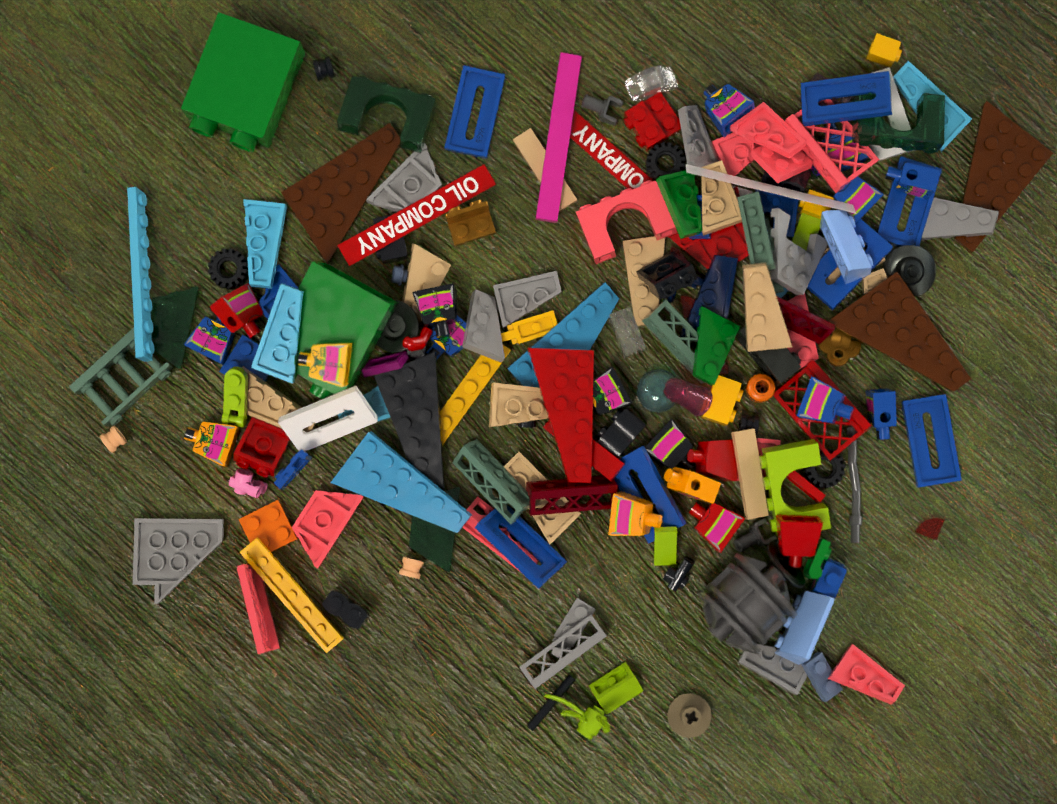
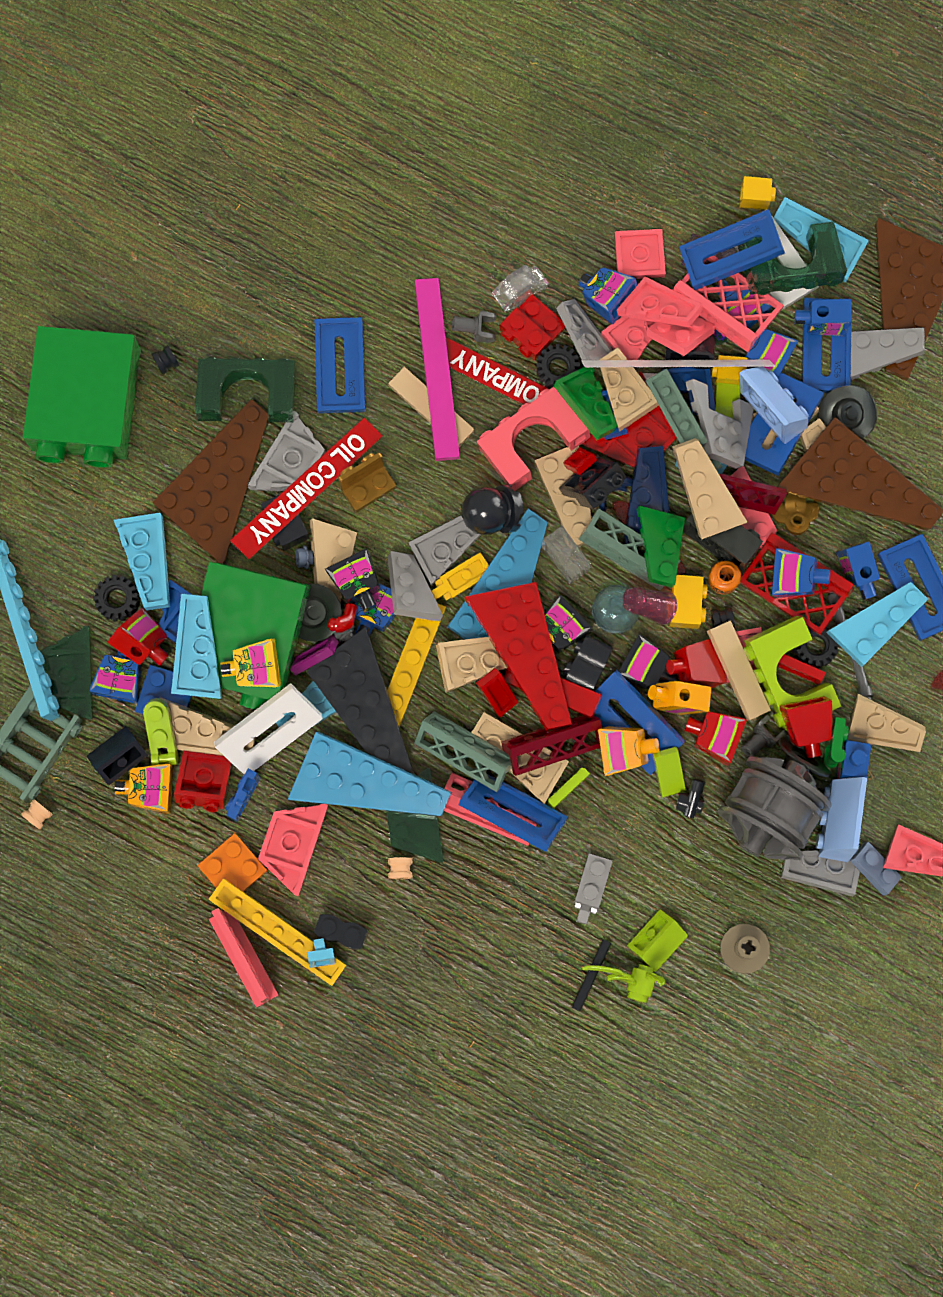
camera: 20 degrees left, 5 degrees down
light grey wing [133,518,224,604] -> none
bright pink plate [229,468,268,498] -> none
light grey fence [519,615,607,689] -> none
none -> black brick [86,726,148,786]
none -> medium azure tile [307,938,335,968]
none -> black tile [461,484,524,535]
none -> red tile [476,668,519,717]
none -> lime tile [547,768,590,809]
none -> red tile [563,447,597,475]
none -> coral plate [614,229,666,279]
none -> medium azure wing [826,582,928,667]
none -> tan wing [847,693,926,752]

